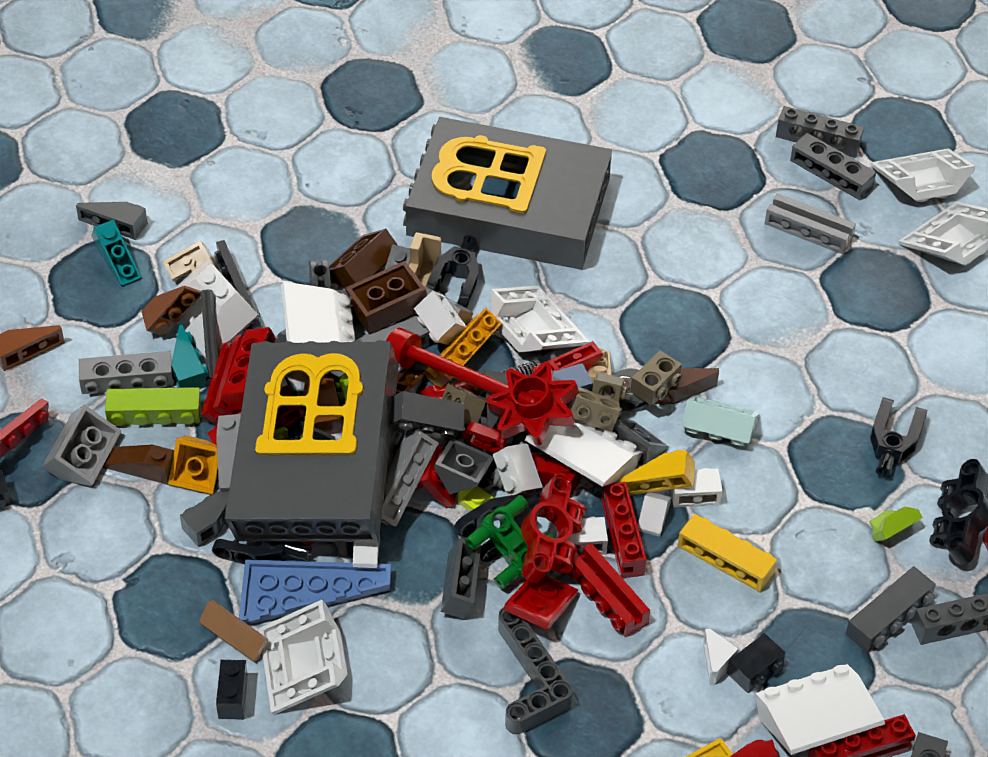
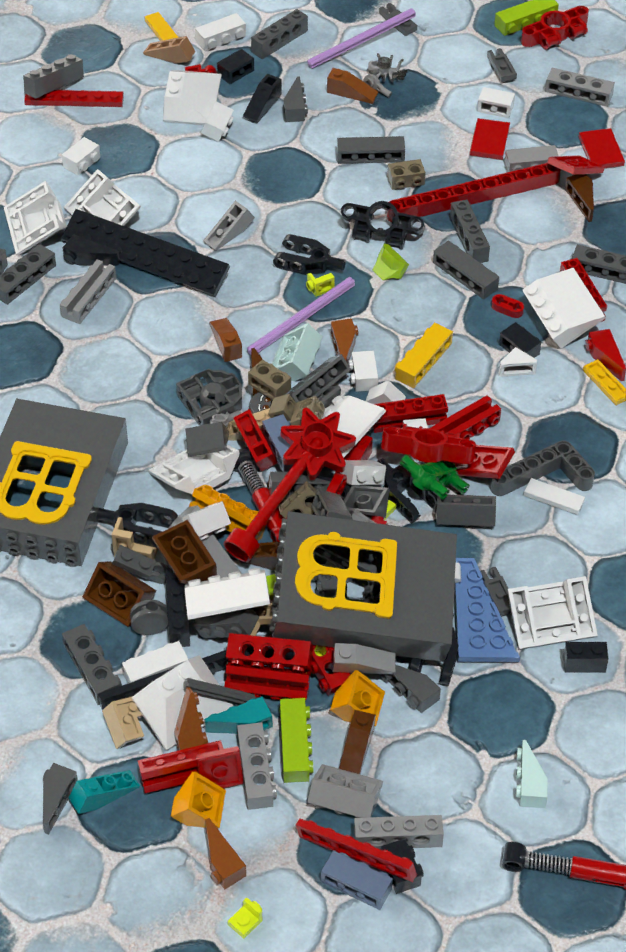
camera: 90 degrees left, 0 degrees up
medium nougat tile [199,600,269,661] -> none
yellow slope [618,450,695,495] -> none
none -> black plate [61,209,230,297]
none -> black slope [62,234,120,266]
none -> dark grey brick [62,624,122,705]
none -> white brick [122,641,188,683]
none -> red brick [137,740,224,793]
none -> light orange slope [171,771,226,828]
none -> dark grey connector [176,369,242,426]
none -> dark grey slope [185,422,229,457]
none -> red tile [196,746,244,788]
none -> light grey slope [203,200,255,251]
none -> dark orange slope [209,318,242,362]
none -> light grey plate [210,410,241,427]
none -> lavender axle [247,277,355,355]
none -> dark grey brick [286,354,351,403]
none -> neon yellow bracket [306,273,335,297]
none -> dark orange slope [331,318,358,363]
none -> light grey brick [354,815,444,849]
none -> dark grey hinge [480,567,511,616]
none -> red beam [491,294,524,318]
none -> light aqua slope [516,740,548,808]
none -> white tile [524,478,585,515]

